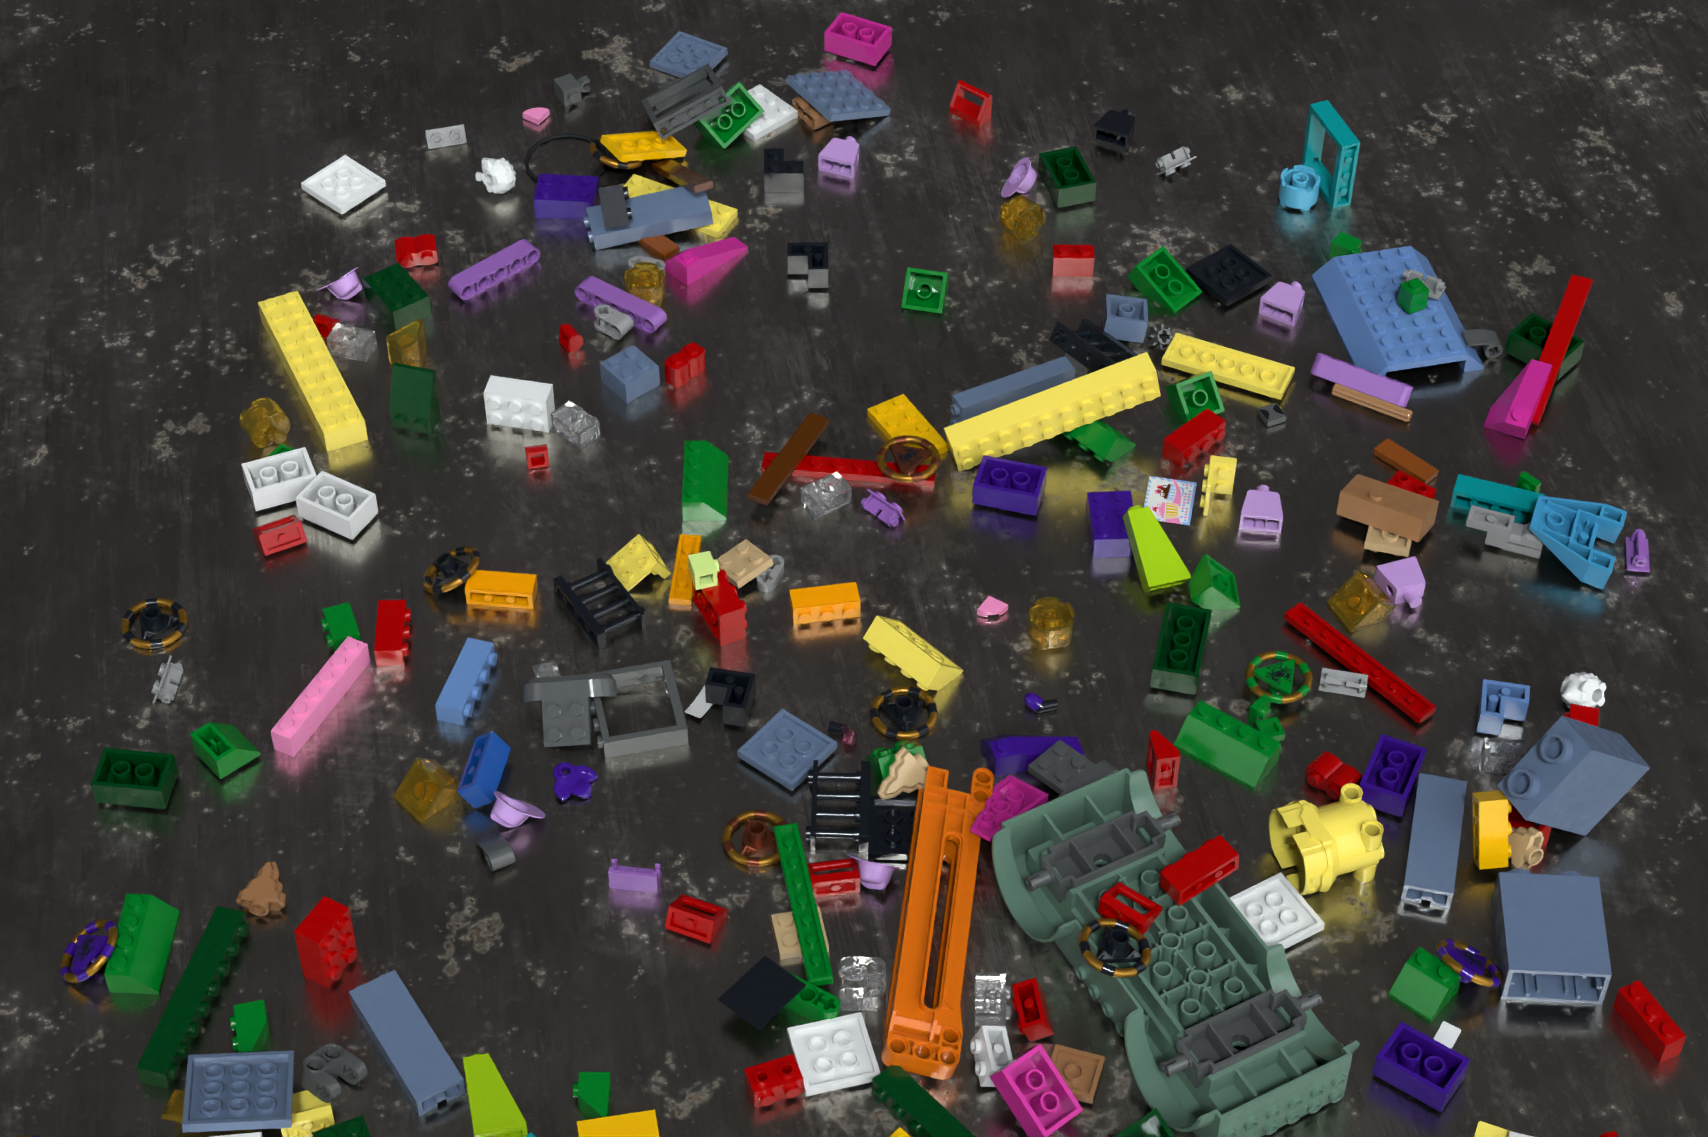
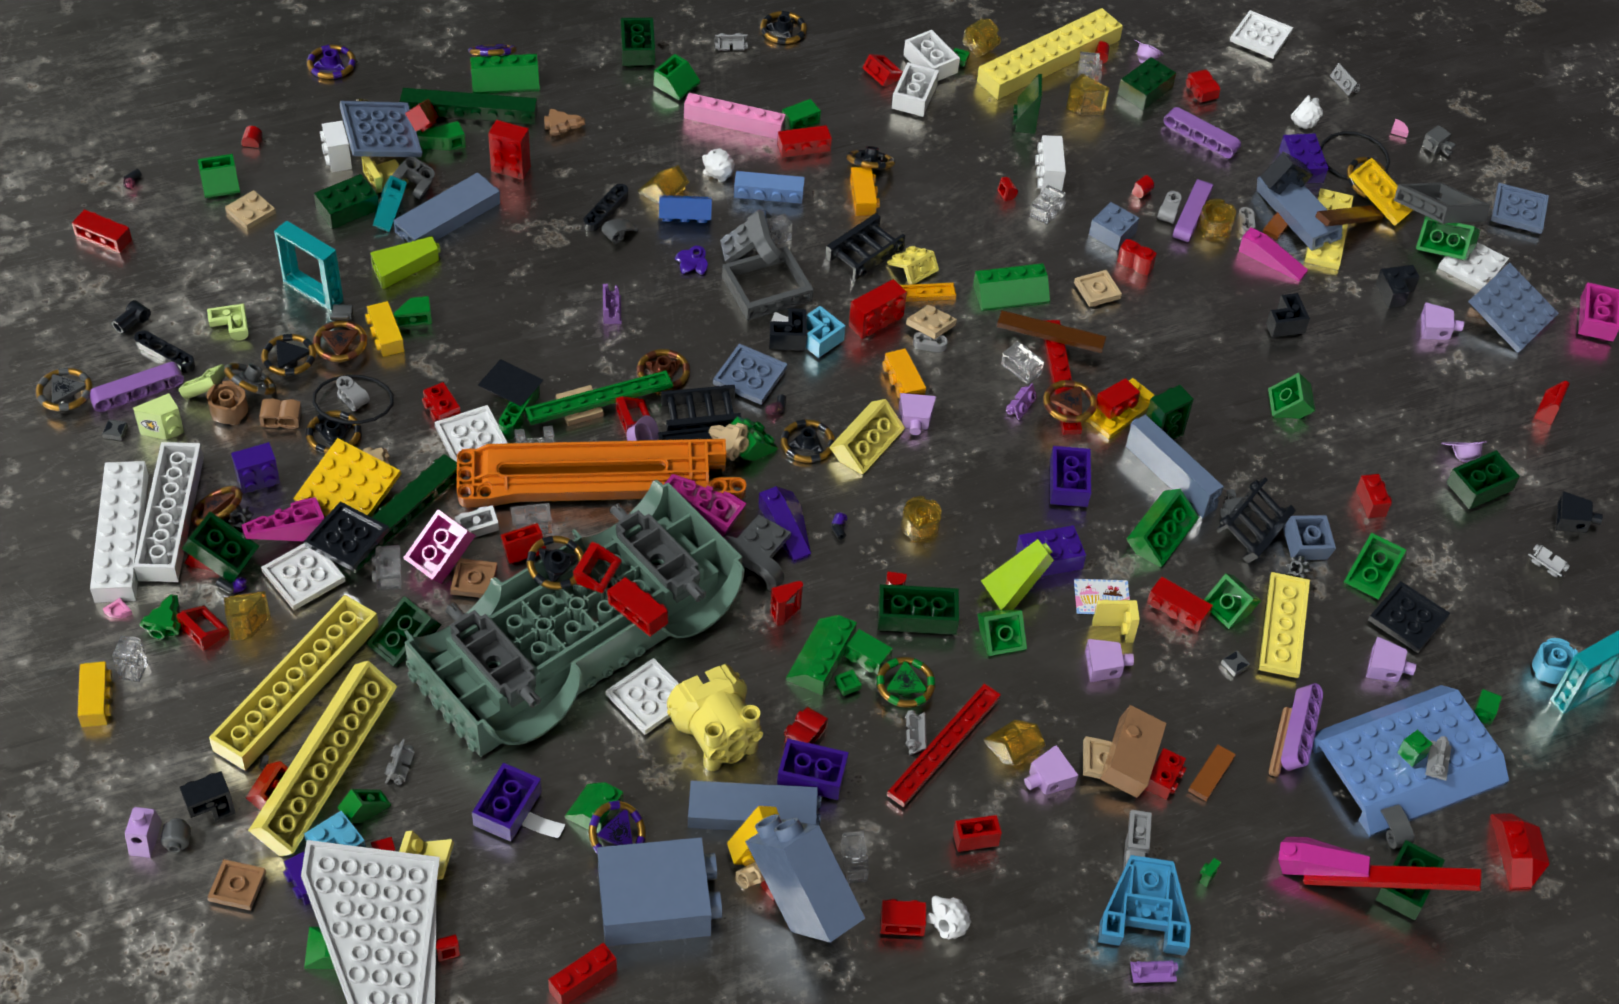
camera: 75 degrees right, 5 degrees up
lavender piece [490,791,545,828] -> none
red tile [665,894,728,944] -> none
yellowish green brick [688,551,720,590] -> none
light yellow brick [944,352,1161,472] -> none
bright pink tile [977,596,1008,617] -> none
clear yellow brick [1000,194,1046,242] -> none
green plate [1248,694,1271,726] -> none
teal brick [1450,474,1545,525] -> none
medium blue brick [1476,679,1530,736] -> none
none -> teal slope [373,175,407,232]
none -> red brick [405,99,439,132]
none -> black beam [583,184,628,231]
none -> white animal [702,148,735,182]
none -> medium azure brick [806,306,845,358]
none -> green brick [845,629,893,675]
none -> red brick [886,571,907,585]
none -> lavender torso [899,393,936,435]
none -> red brick [953,815,1002,852]
none -> tan plate [1074,270,1122,307]
none -> red brick [1097,378,1140,420]
none -> dark green brick [1146,385,1194,440]
none -> red wedge [1490,813,1550,890]

